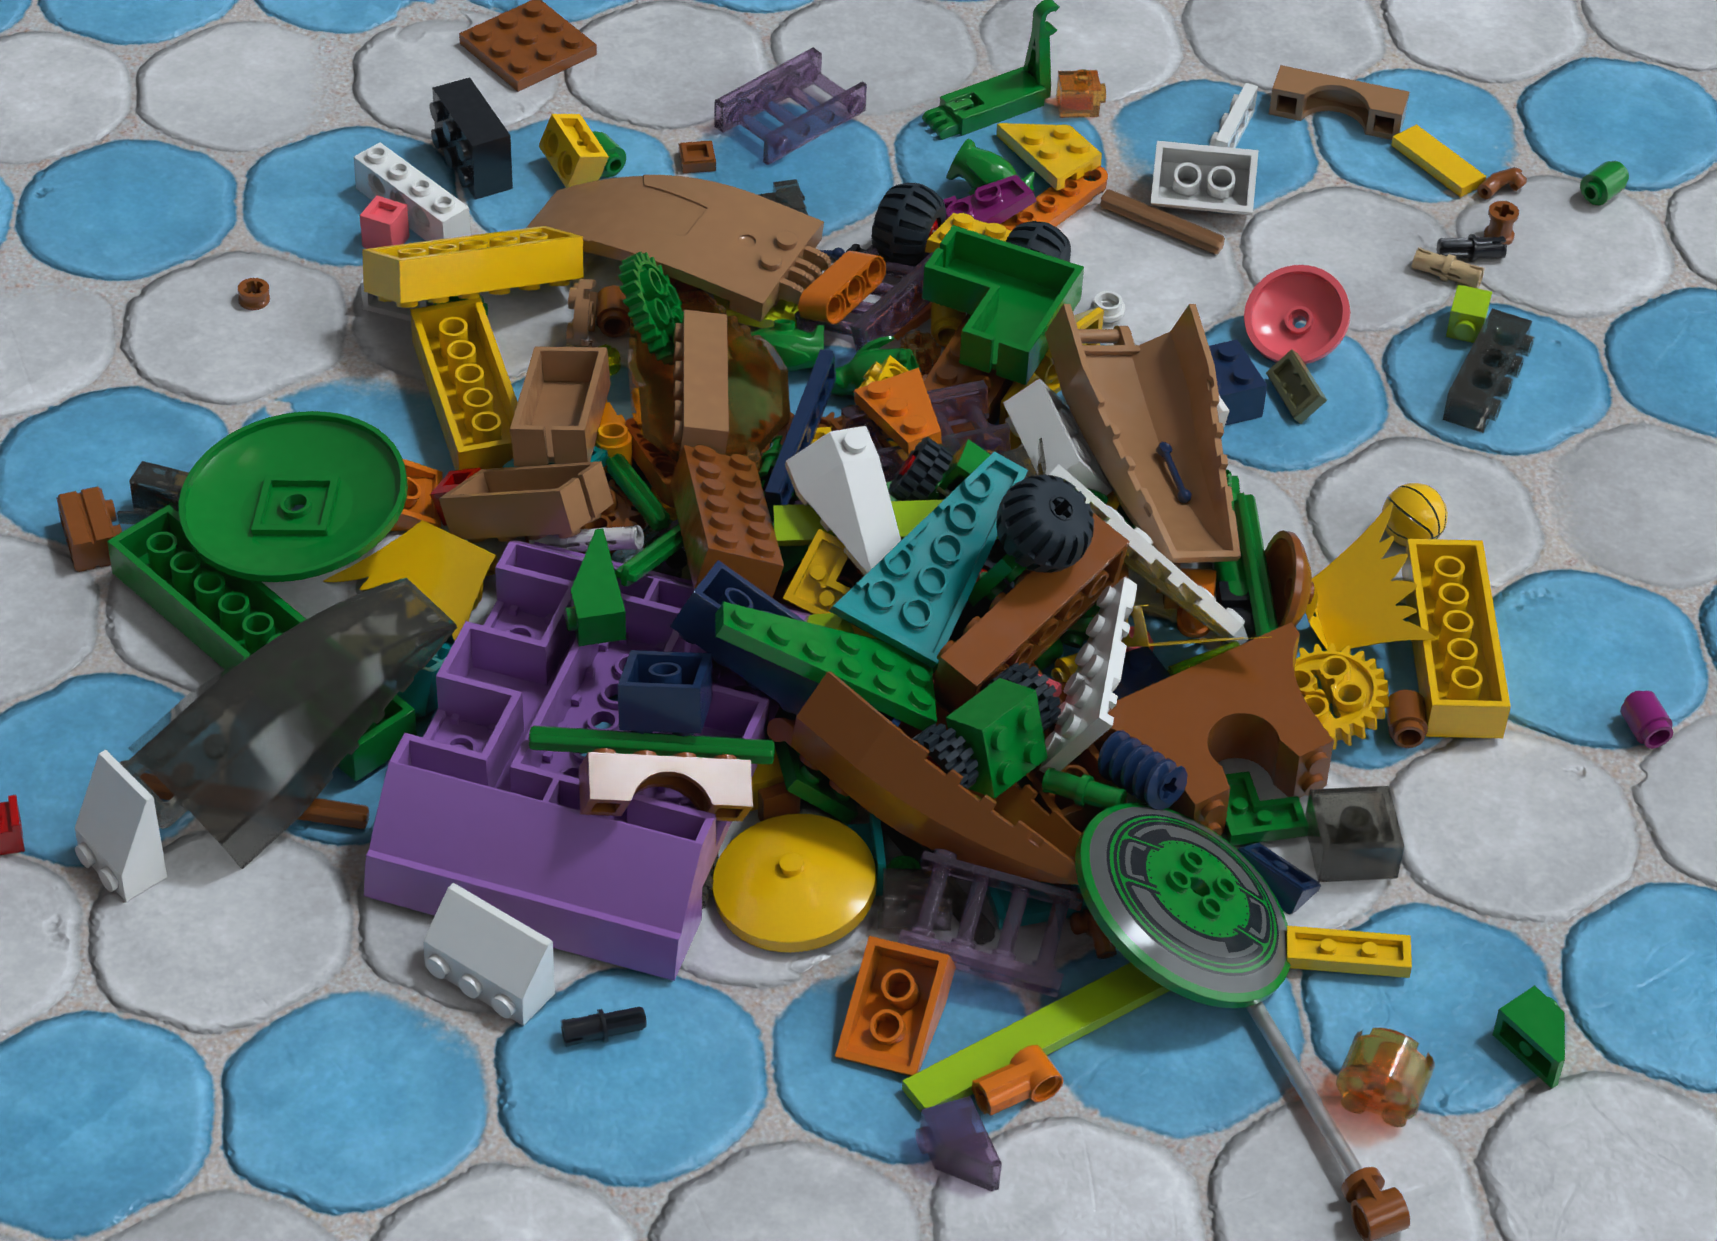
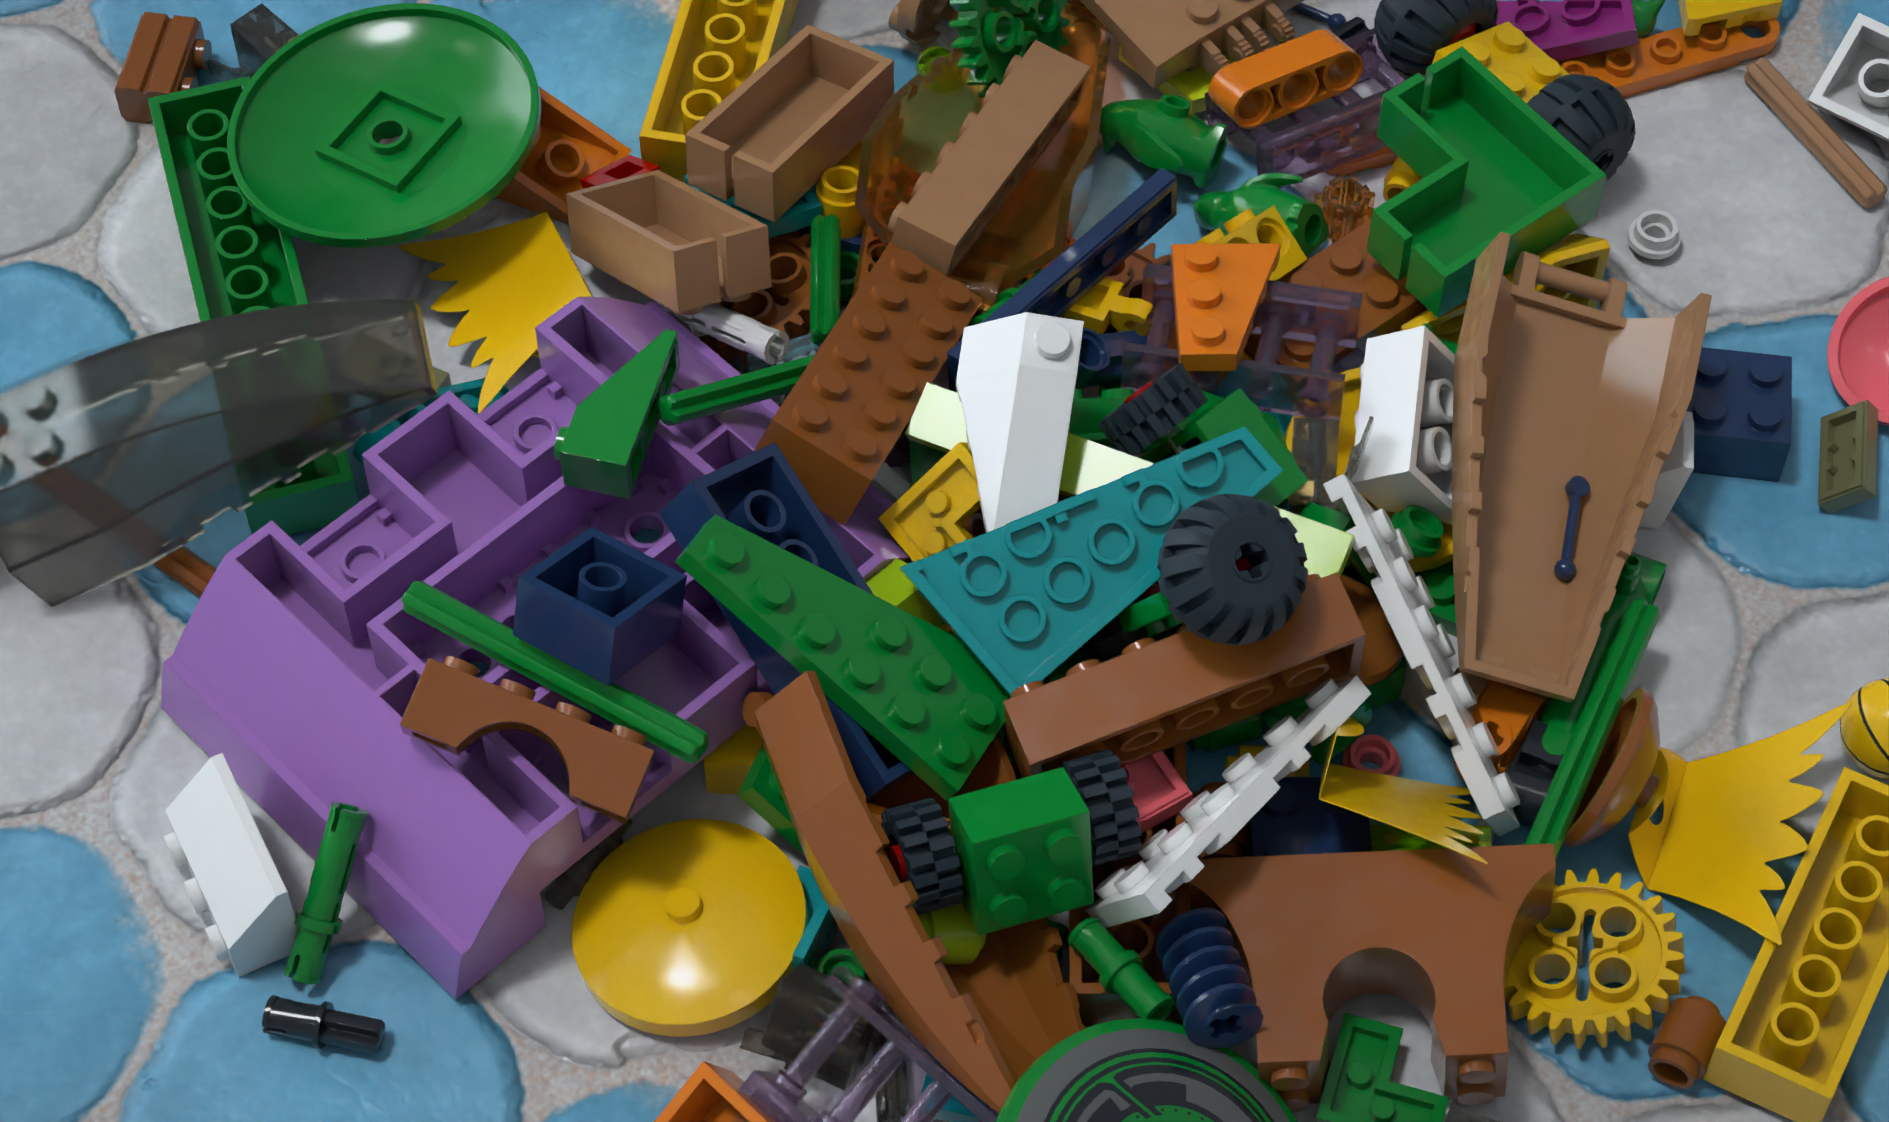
camera: 30 degrees right, 10 degrees up
dark orange tile [758,782,801,822] -> none
none -> green pin [284,802,369,984]

